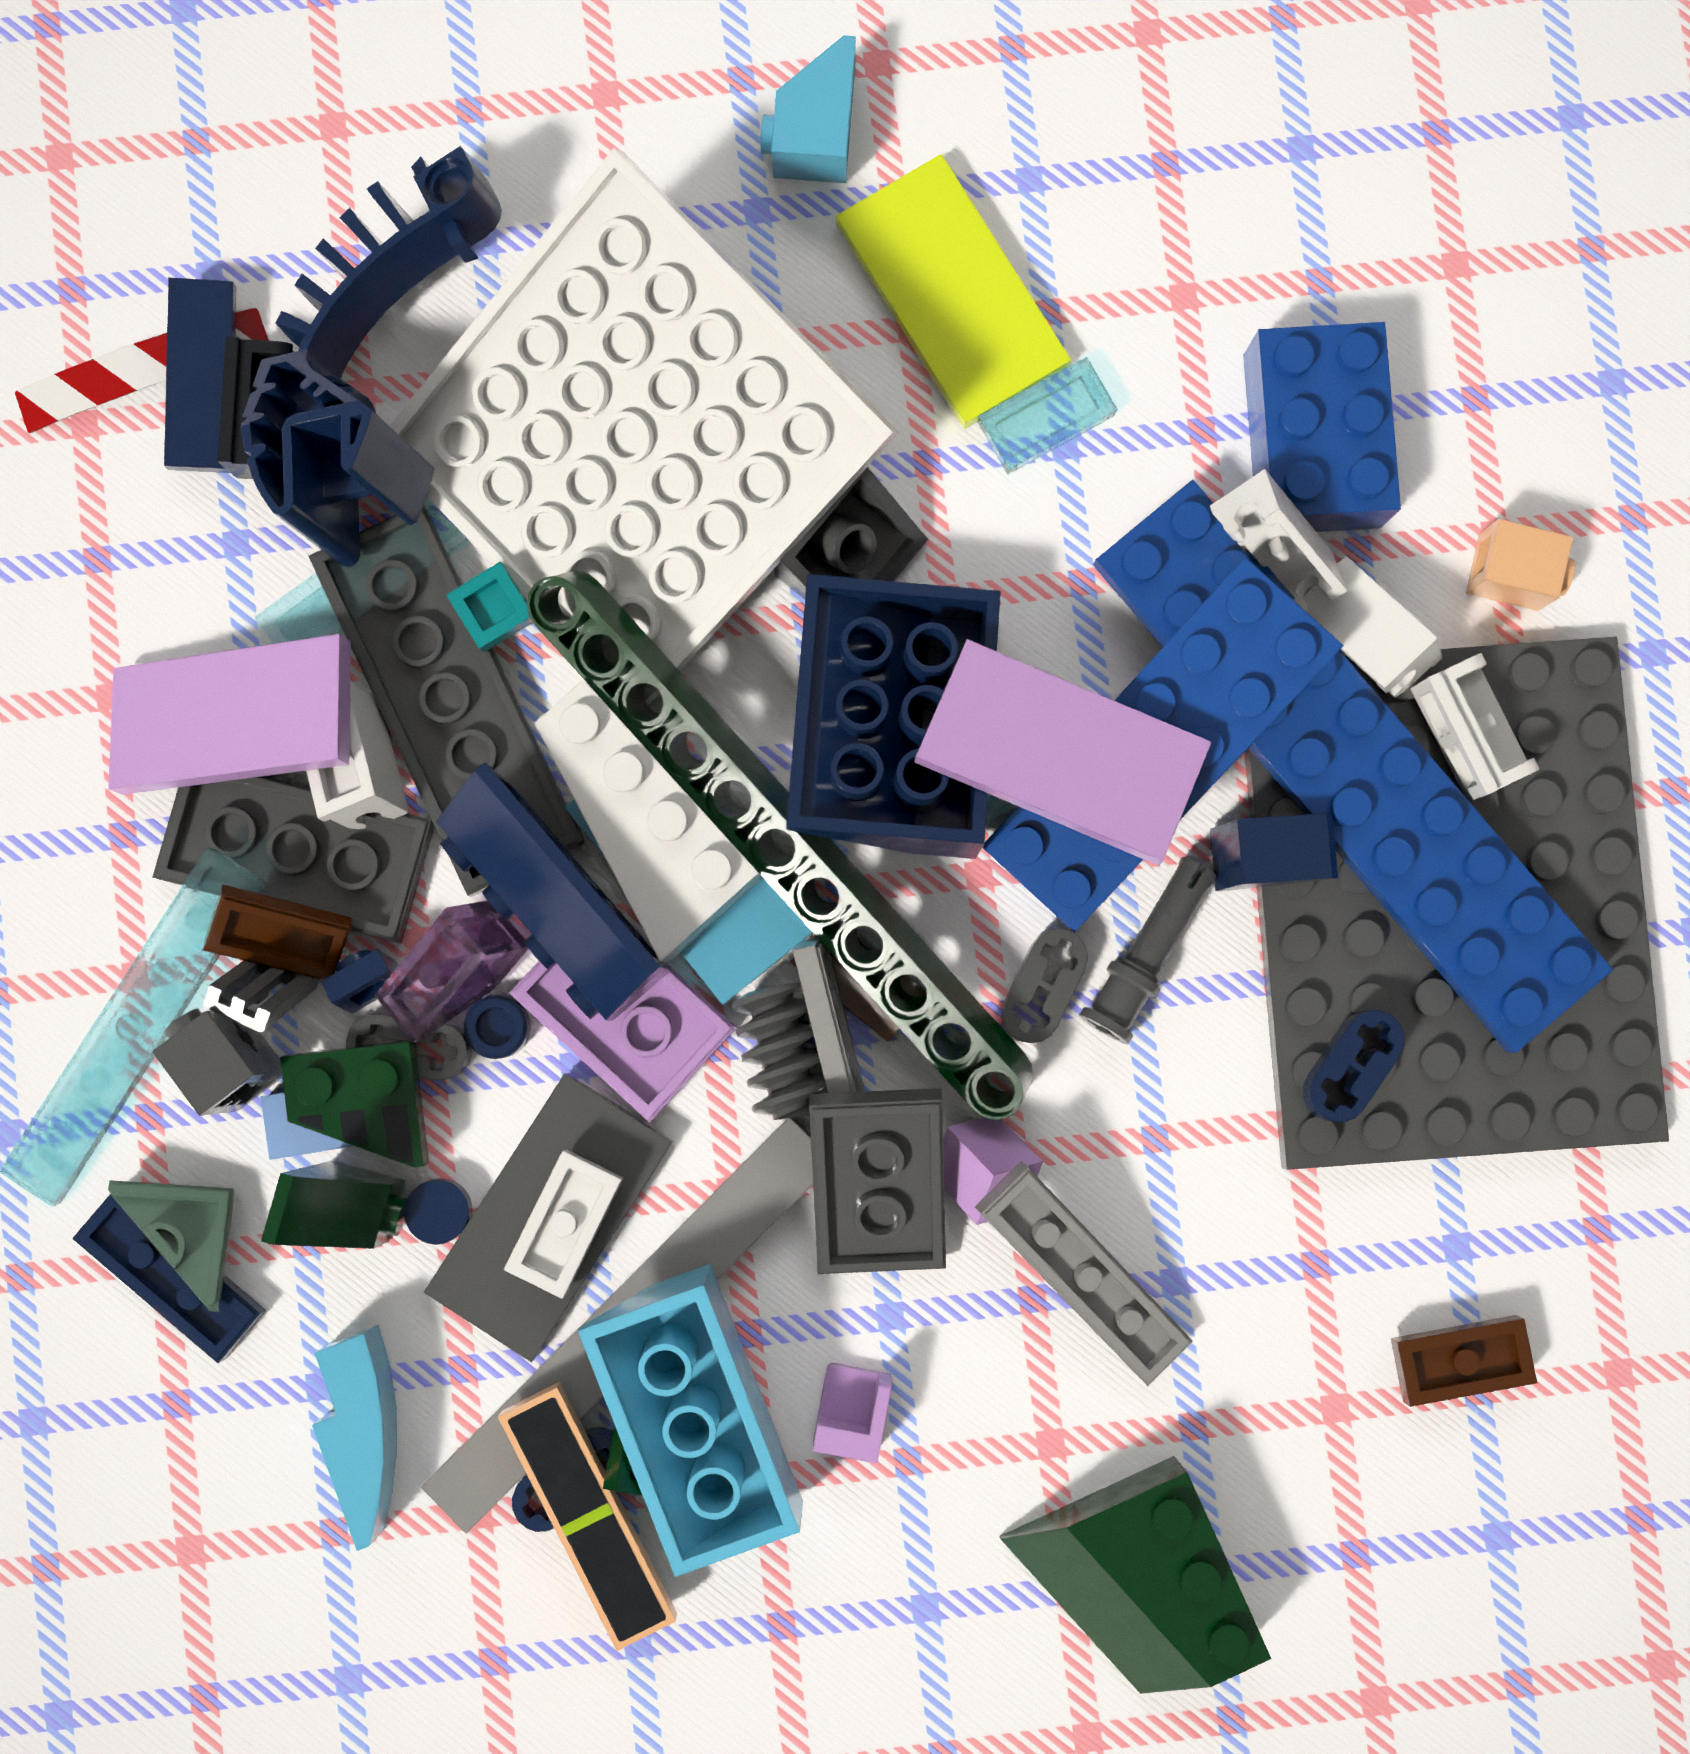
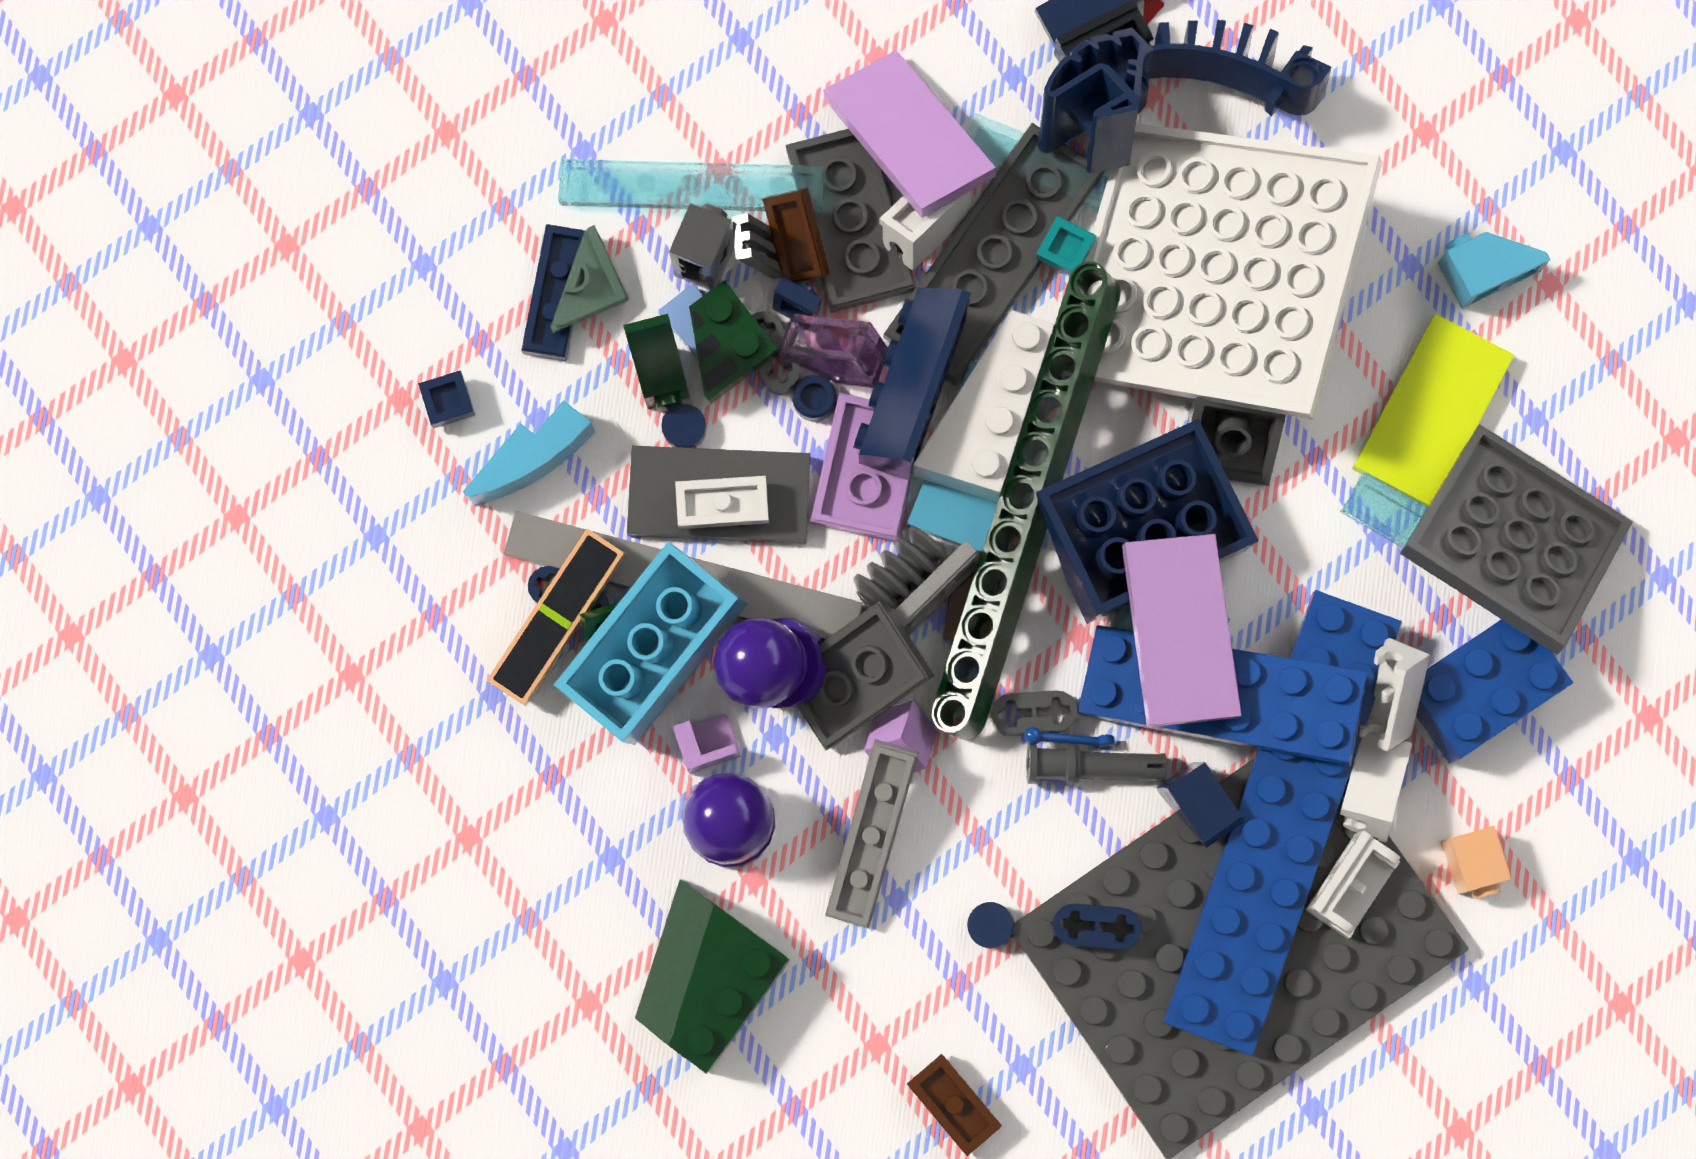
camera: 65 degrees right, 5 degrees down
none -> dark blue plate [418,370,476,429]
none -> dark purple tile [682,772,776,868]
none -> dark purple tile [713,617,827,709]
none -> dark blue tile [967,902,1015,949]
none -> blue hinge [1024,727,1115,750]
none -> dark grey plate [1400,424,1633,655]

